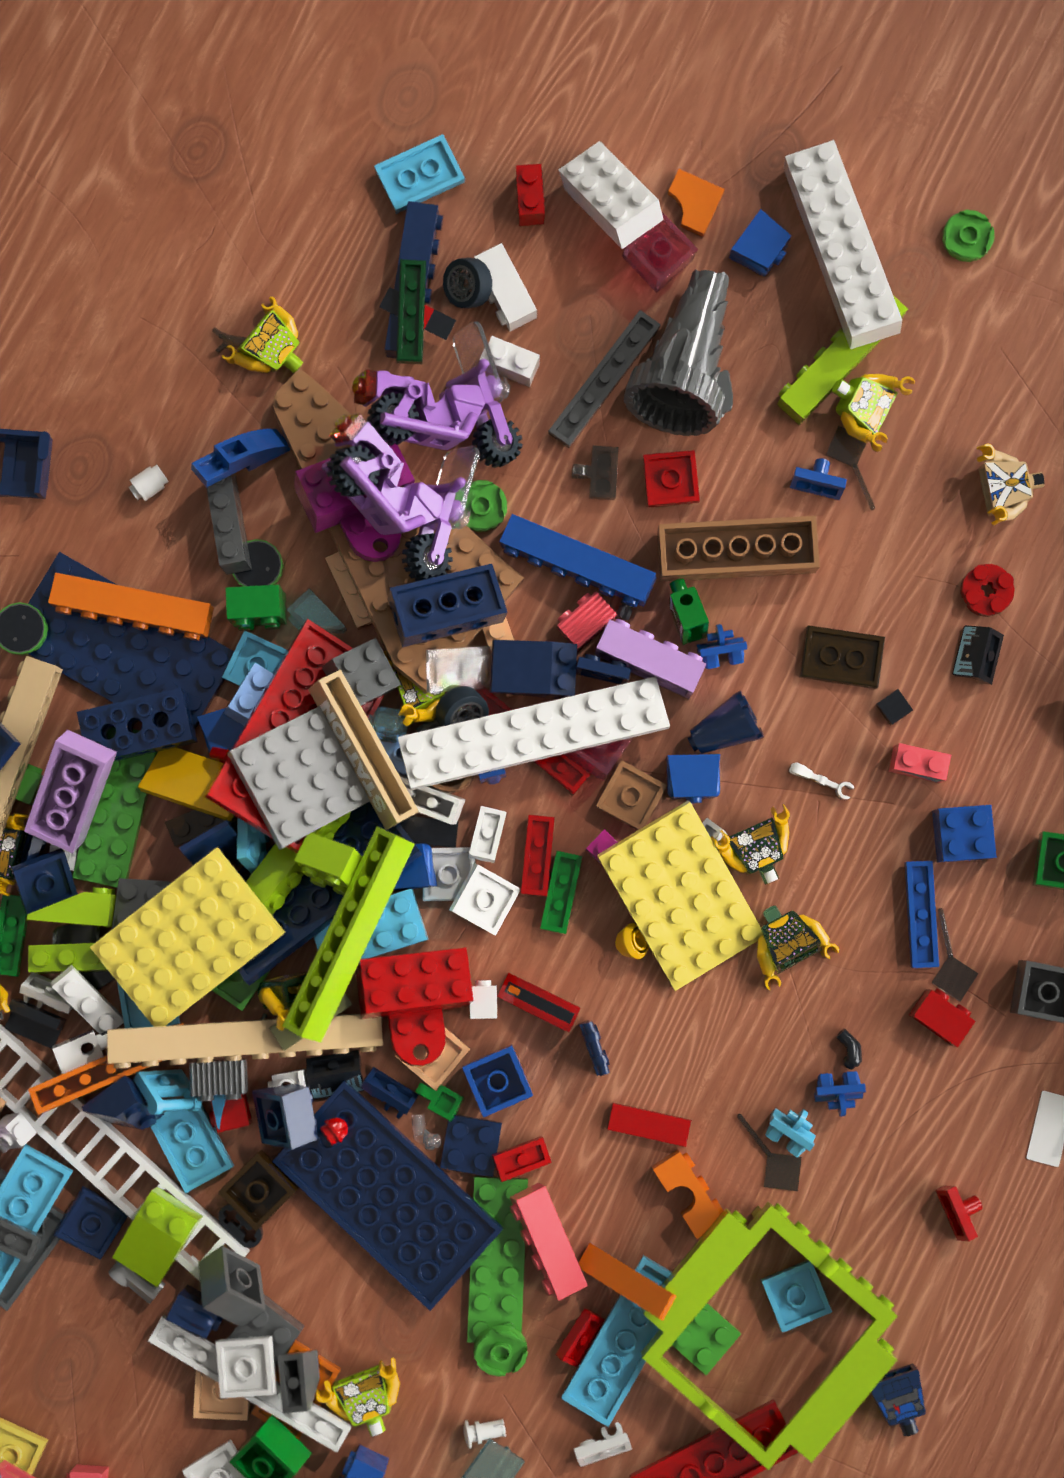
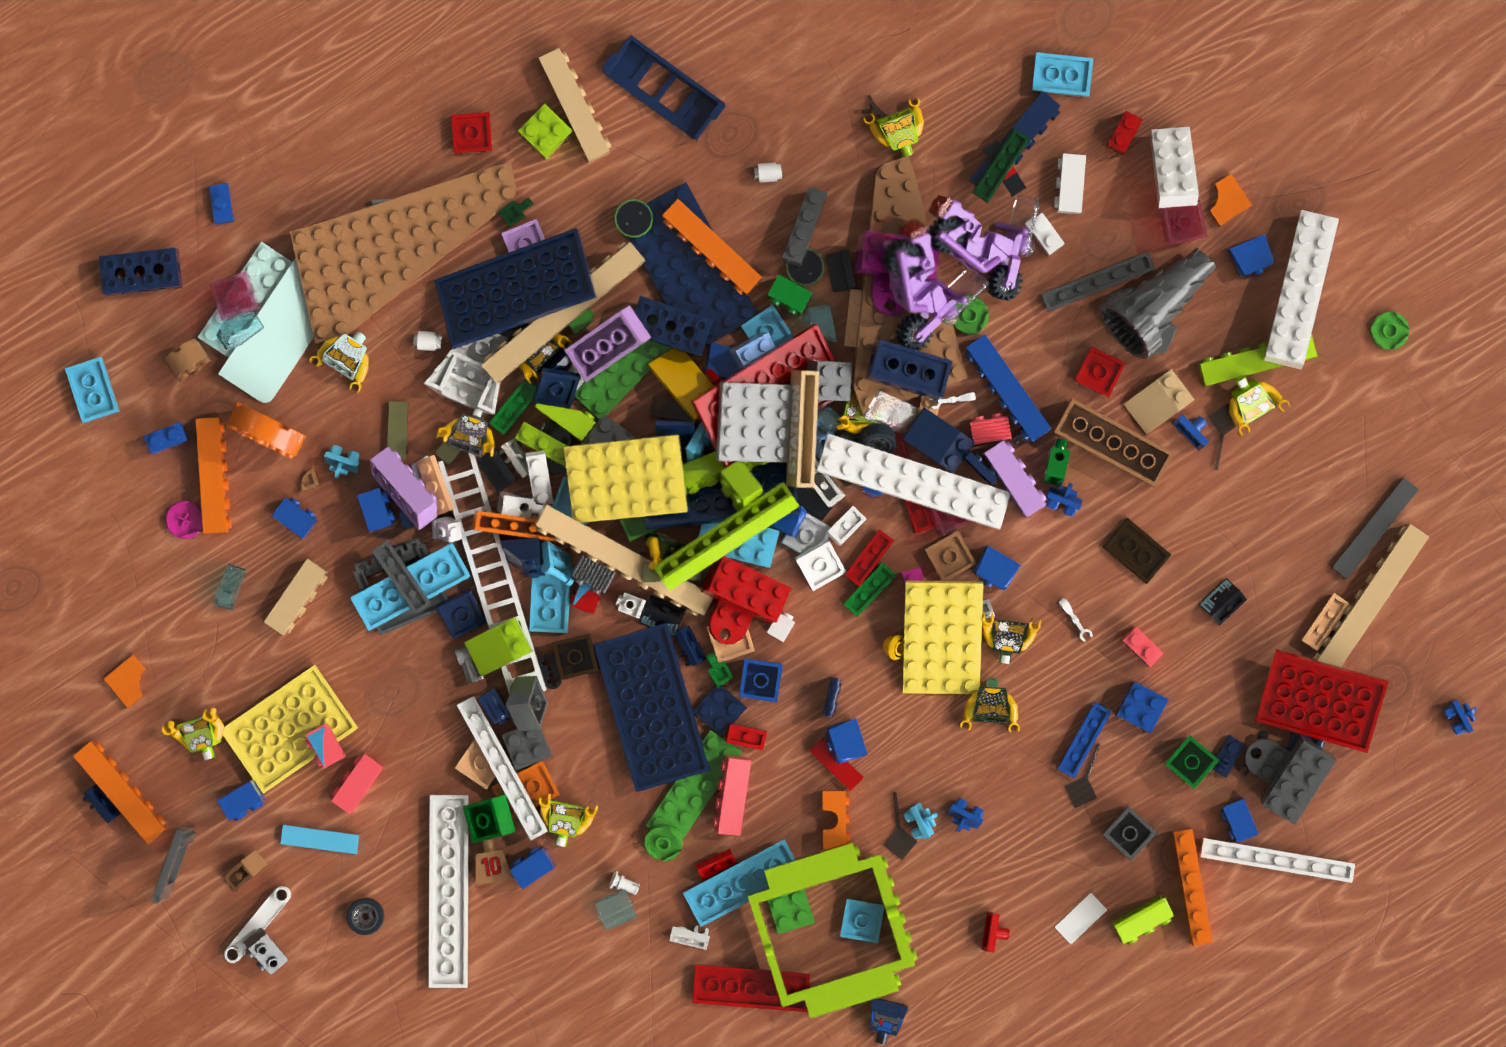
camera: 30 degrees right, 5 degrees up
blue slope [191,429,291,488] -> none
white plate [216,1336,277,1398] -> none
dark blue slope [252,1084,318,1149] -> none
dark grey slope [278,1350,320,1413] -> none
red plate [320,1118,348,1146] -> none
clear arm [411,1114,441,1150] -> none
black wheel [443,258,493,309] -> none
red slope [497,973,581,1032] -> none
clear smoke plate [572,445,619,500] -> none
orange tile [578,1243,676,1321] -> none
dark blue cone [687,690,764,754] -> none
black arm [836,1028,862,1070] -> none
black tile [875,689,913,726] -> none
red brick [909,988,976,1048] -> none
red plate [960,564,1015,617] -> none
torso [977,444,1045,525] -> none
none -> blue torso [825,718,868,764]
none -> black panel [826,249,856,292]
none -> white piece [928,392,976,410]
none -> tan slope [1123,369,1195,435]

